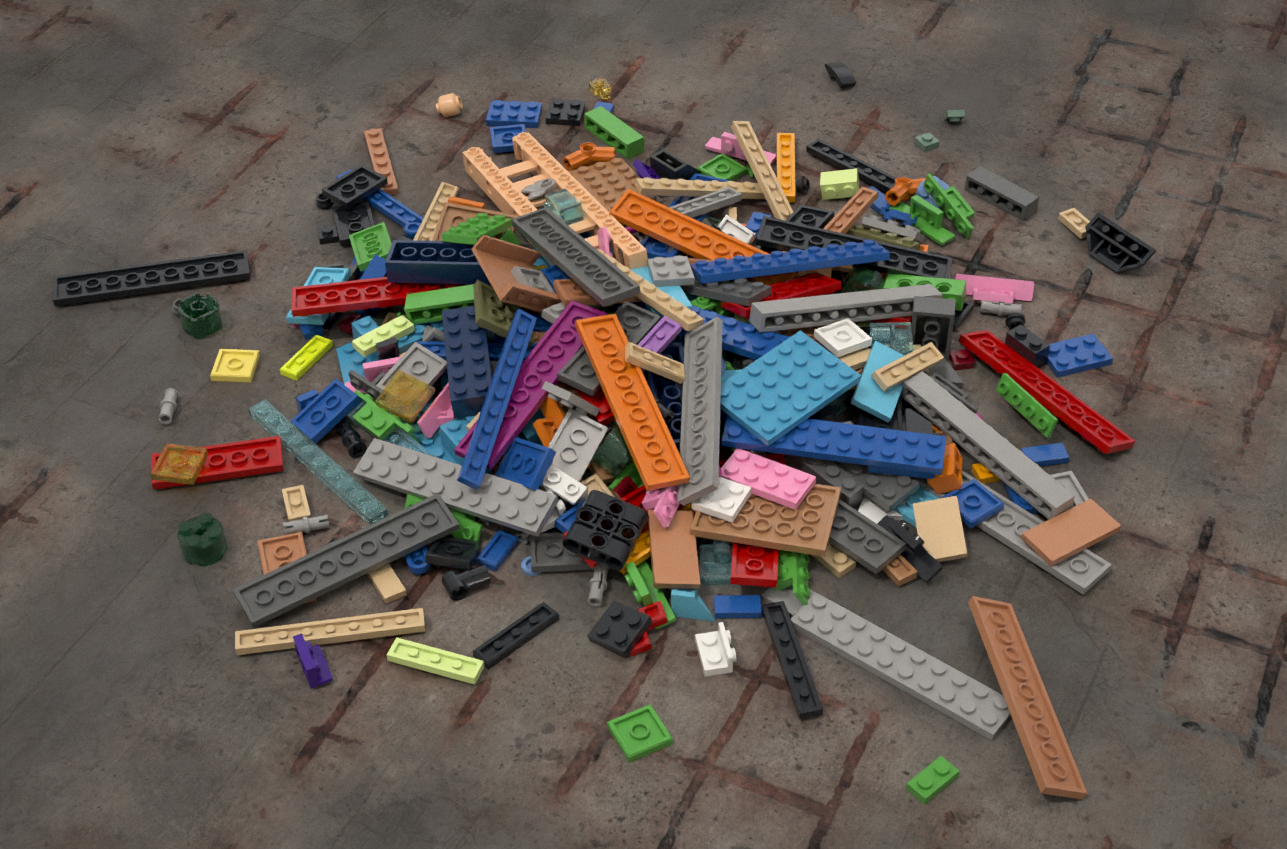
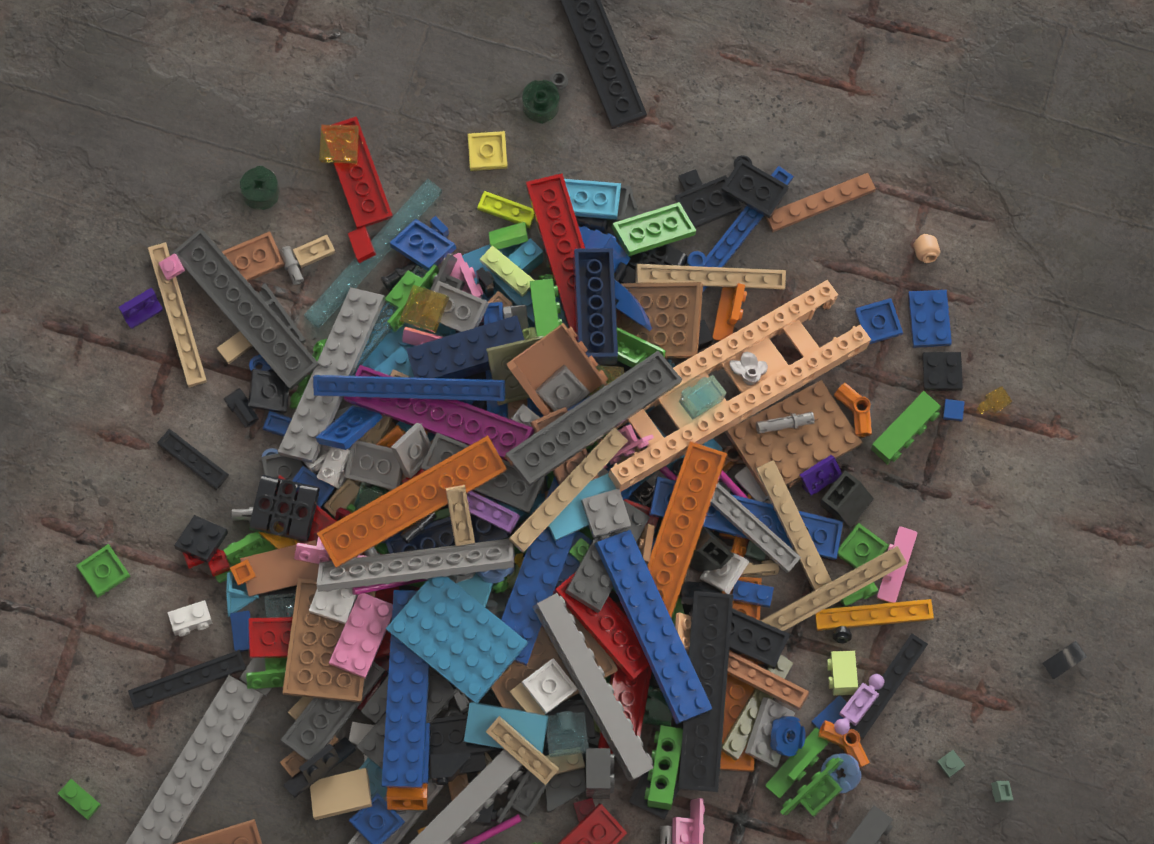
camera: 80 degrees right, 30 degrees up
light grey pin [158,388,178,424] -> none
yellowish green plate [387,638,484,685] -> none
bright green plate [442,213,513,245] -> none
none -> bright pink plate [159,254,185,280]
none -> orange plate [230,559,256,586]
none -> red tile [348,225,376,263]
none -> bright green tile [489,222,529,250]
none -> light grey pin [756,412,815,434]
none -> lavender plate [834,674,884,735]

